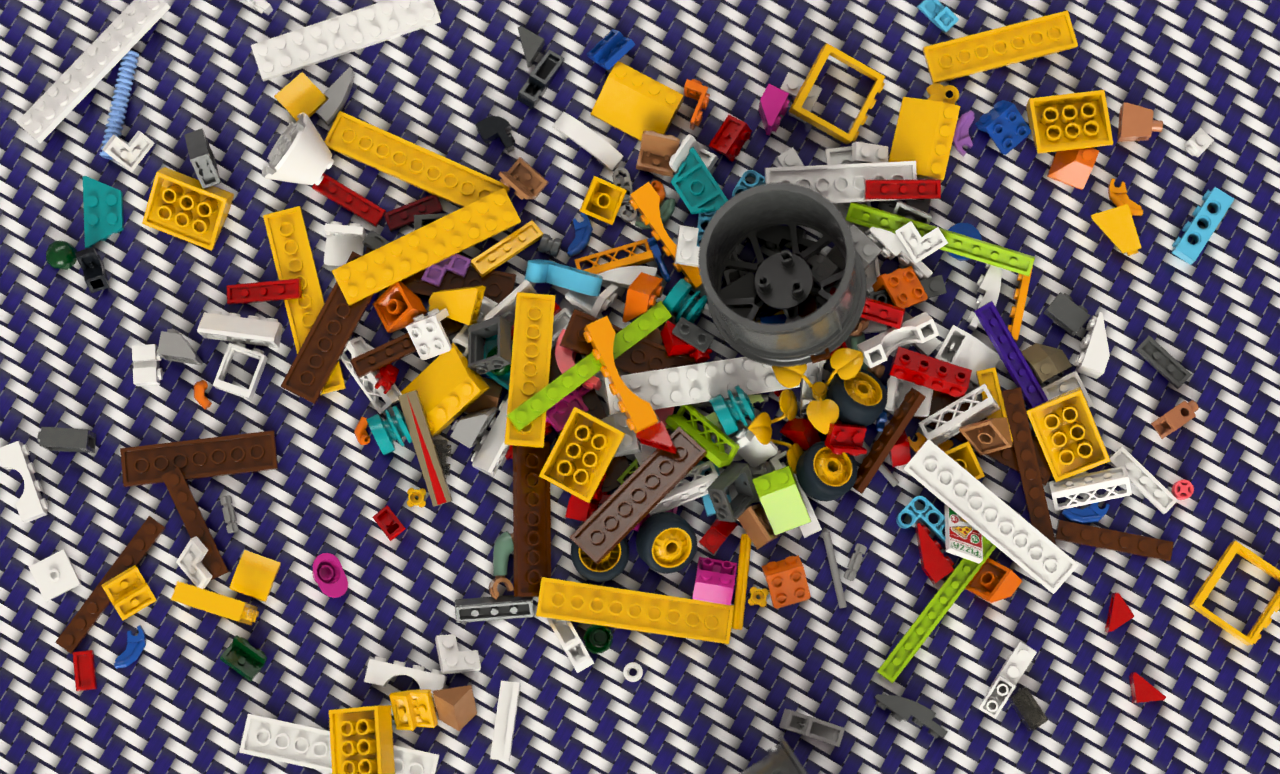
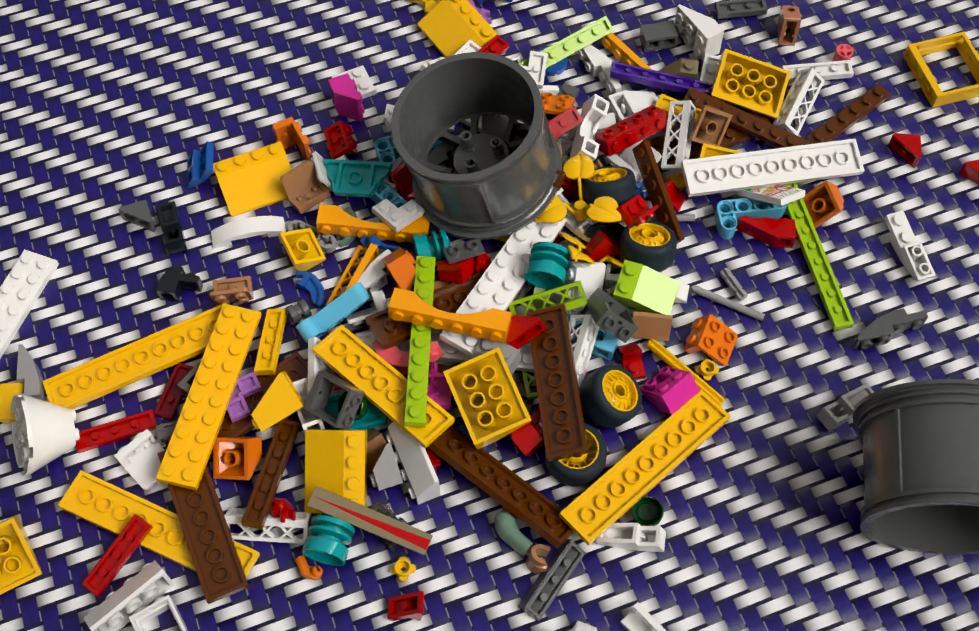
camera: 50 degrees left, 20 degrees down
white bracket [406,308,452,360] -> none
white plate [623,662,643,682] -> none
yellow window [788,43,885,145] -> none
clear smoke brick [1008,687,1048,731] -> none
blue piece [1062,502,1110,524] -> none

